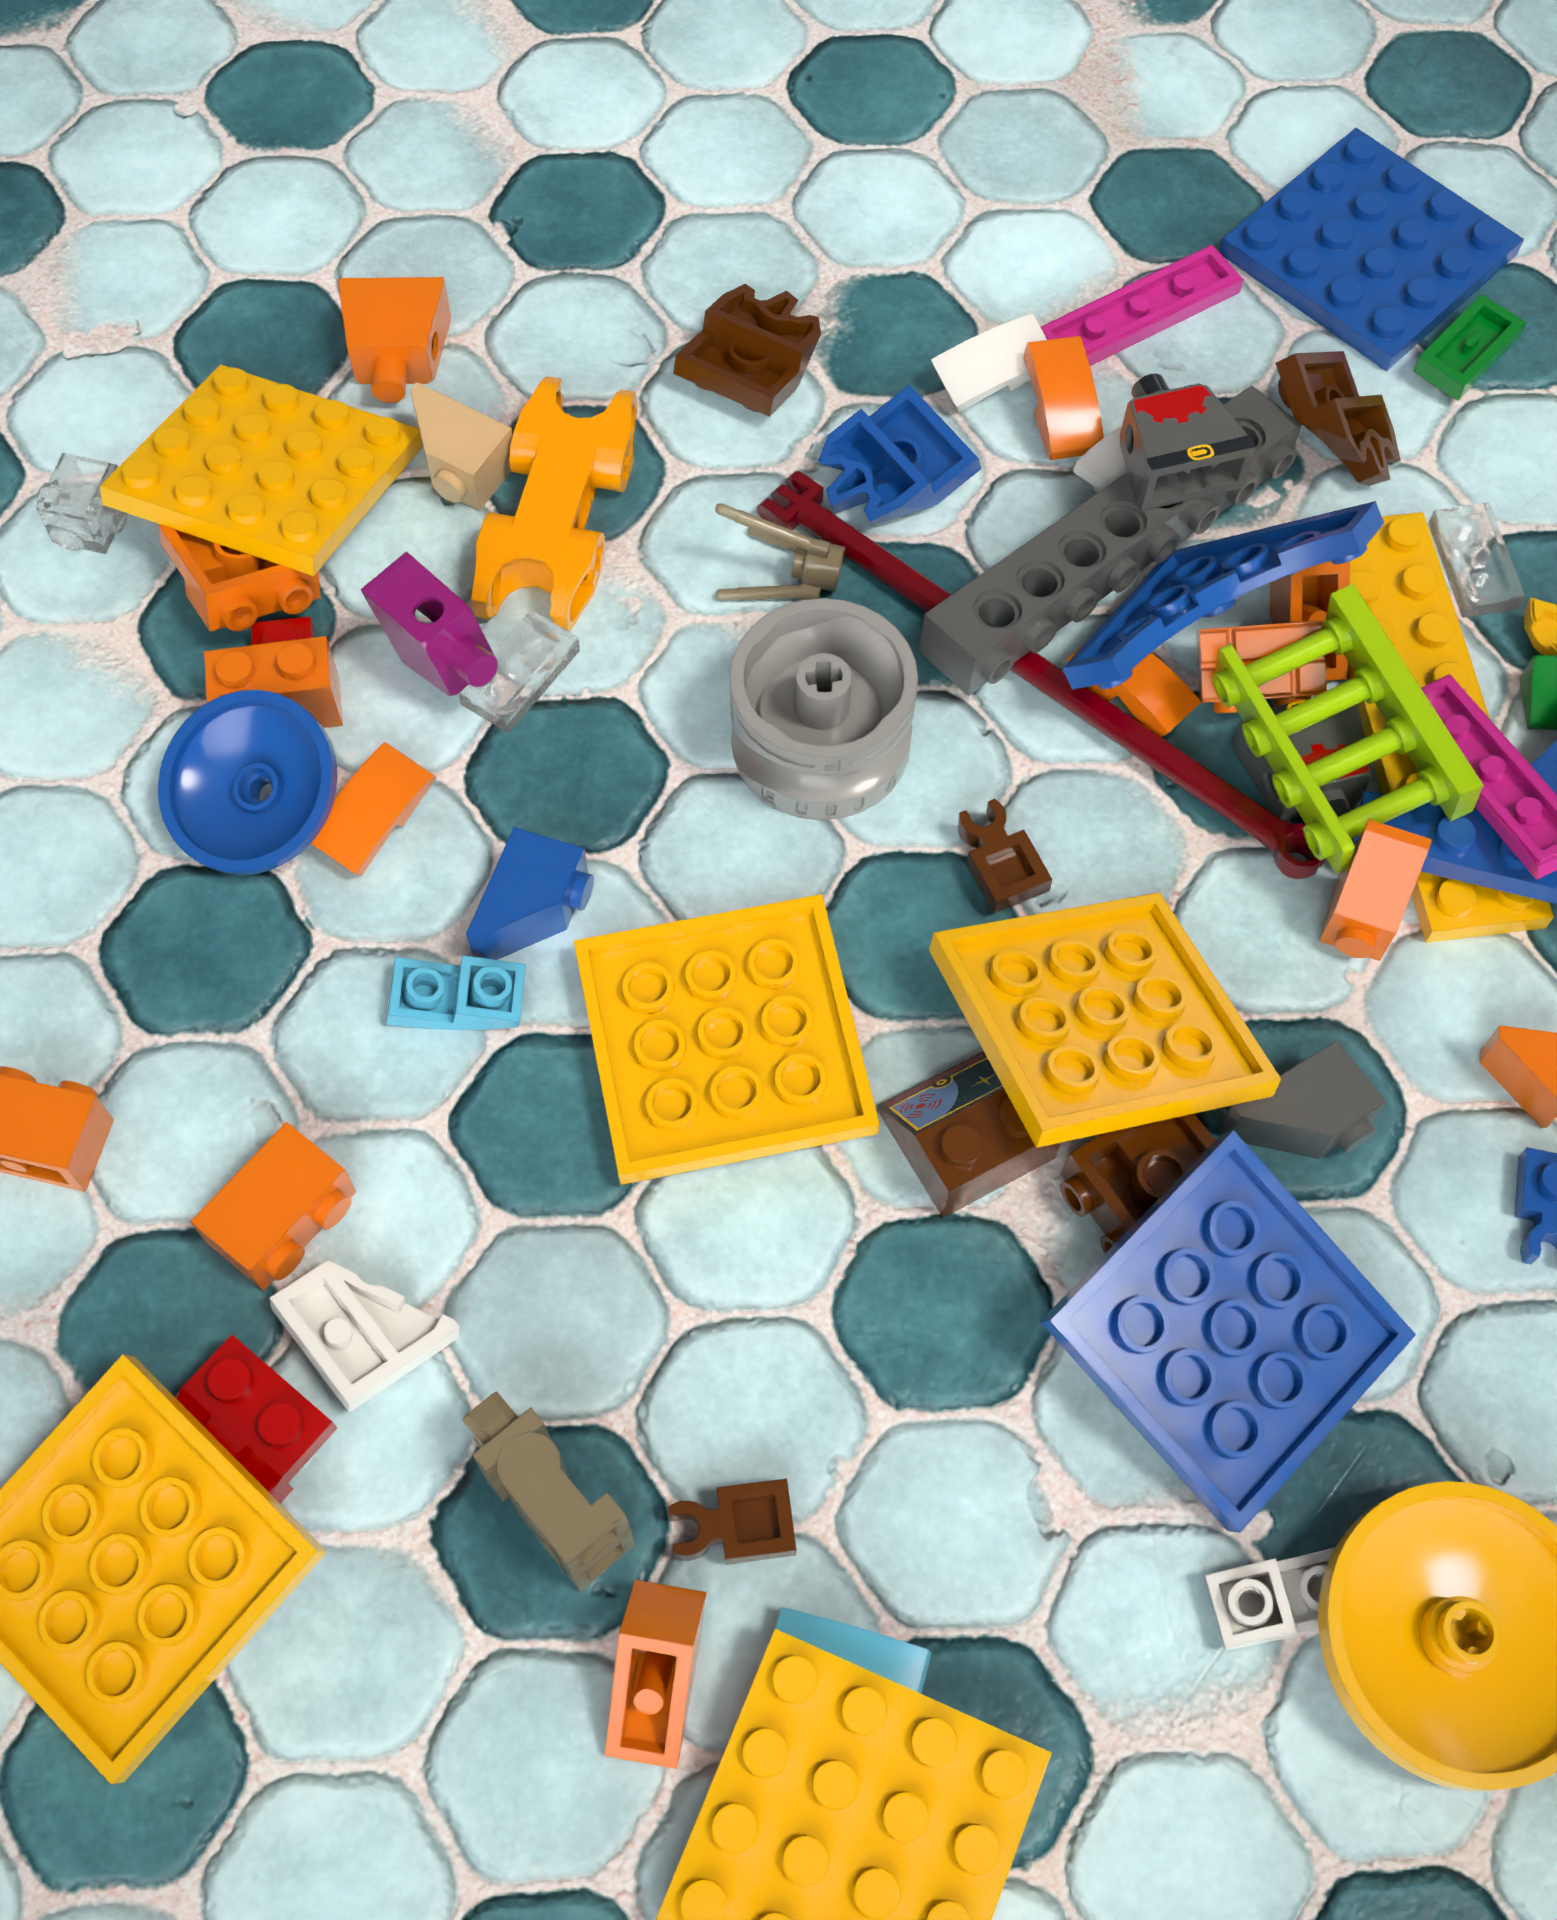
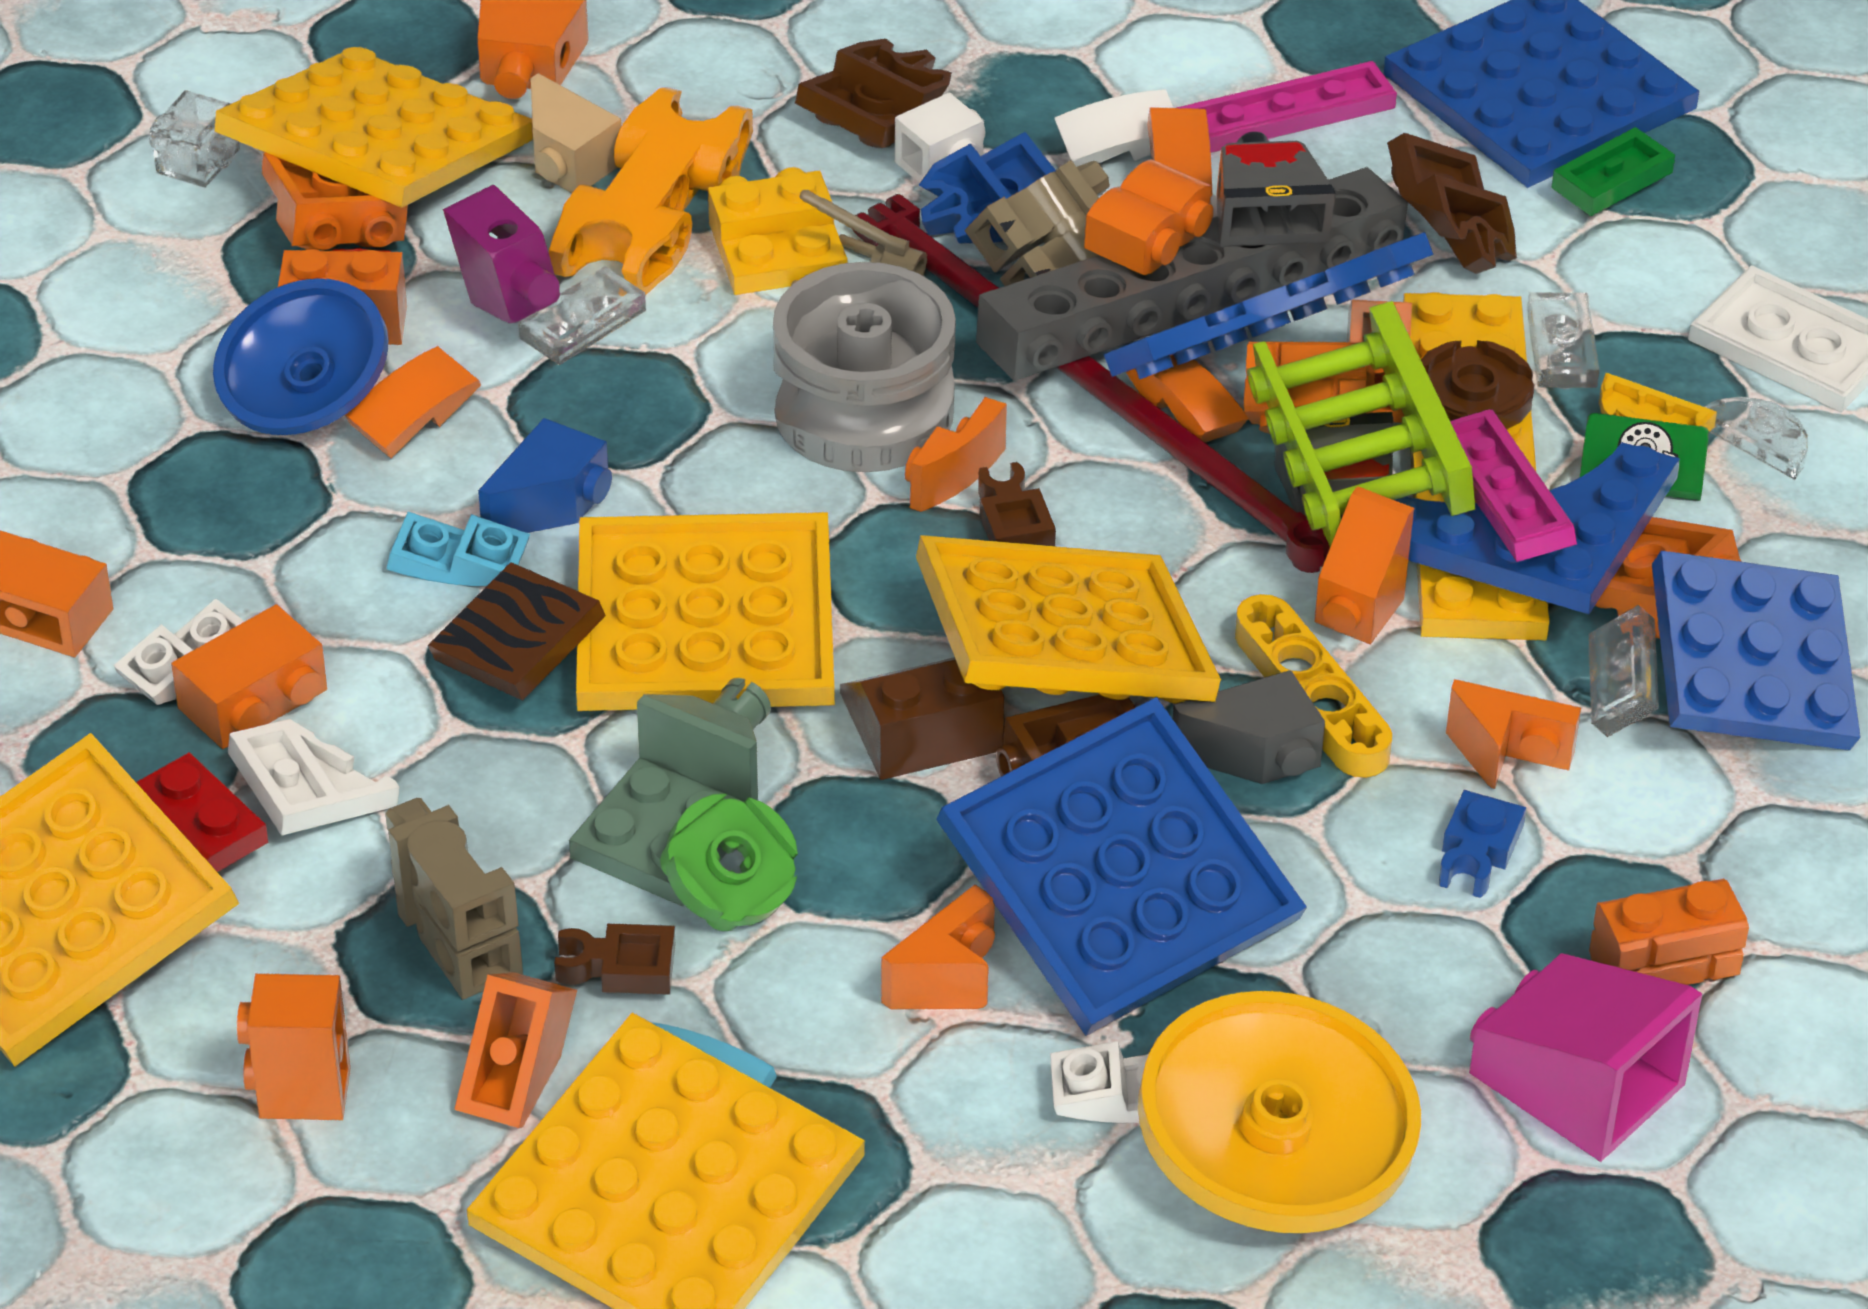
camera: 10 degrees right, 20 degrees down
none -> white slope [114,599,245,705]
none -> orange brick [237,973,351,1120]
none -> reddish brown tile [428,562,606,701]
none -> sand green plate [569,678,771,907]
none -> bright green plate [660,794,798,931]
none -> yellow plate [708,167,848,295]
none -> orange slope [881,884,995,1010]
none -> white brick [895,92,985,183]
none -> orange slope [905,397,1007,512]
none -> dark tan hips [964,160,1110,286]
none -> orange brick [1084,160,1214,275]
none -> yellow beam [1235,594,1392,778]
none -> reddish brown tile [1421,340,1535,430]

